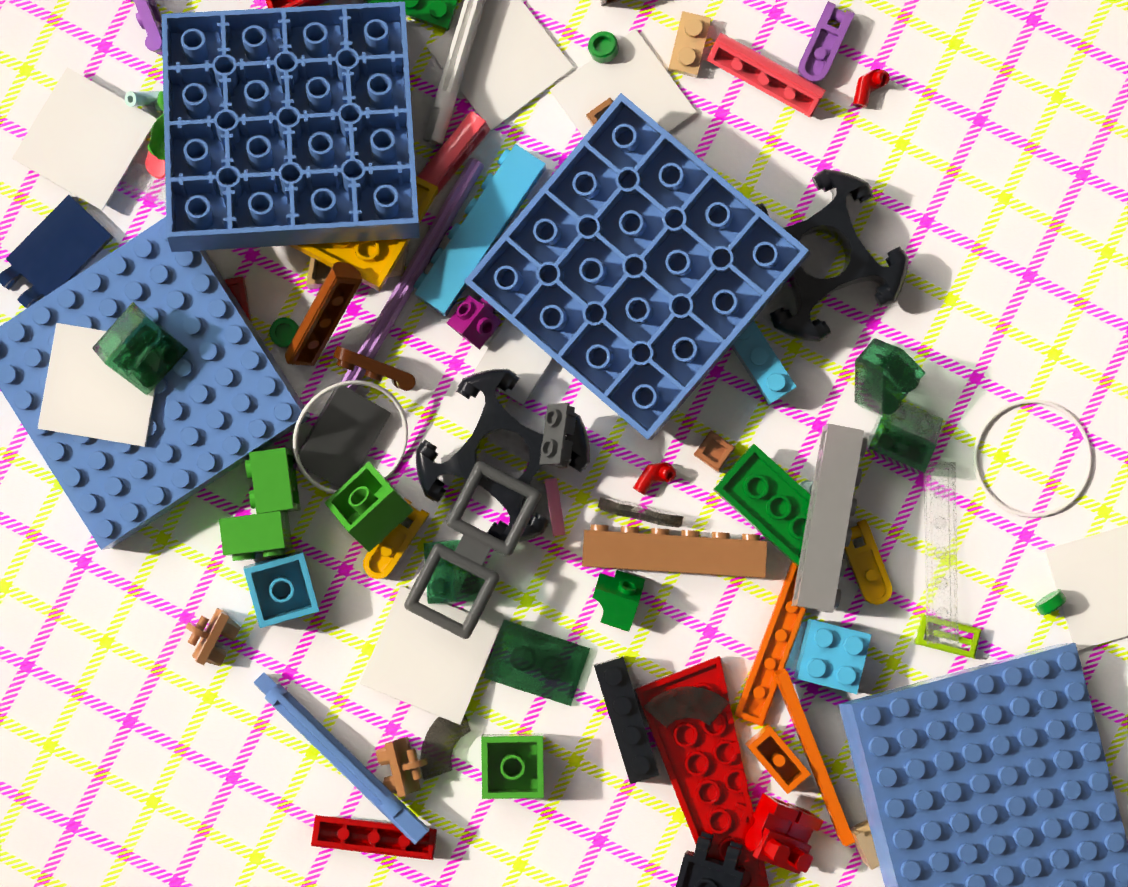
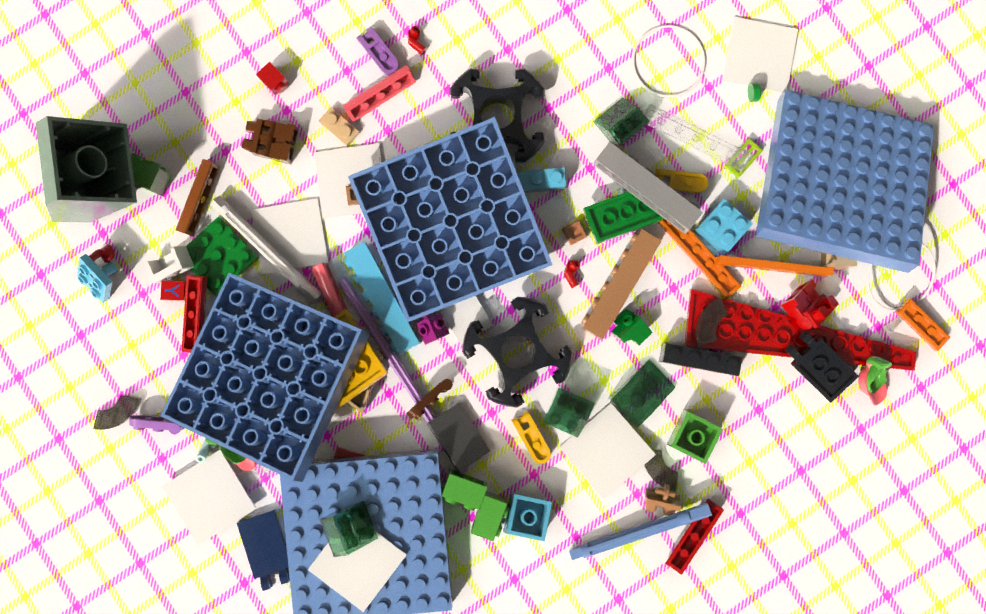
camera: 70 degrees left, 0 degrees up
medium nougat hips [185,608,241,666] -> none
green tile [269,317,299,348] -> none
dark orange brick [285,262,363,366] -> none
white piece [293,380,408,494] -> none
bright green brick [324,461,414,552] -> none
dark grey bar [404,461,542,639] -> none
dark grey hinge [539,403,577,468] -> none
bright pink sticker [544,478,566,536] -> none
green tile [588,31,619,63] -> none
clear smoke tile [598,497,684,528] -> none
orange brick [745,724,811,794] -> none
clear green slope [854,338,926,419] -> none

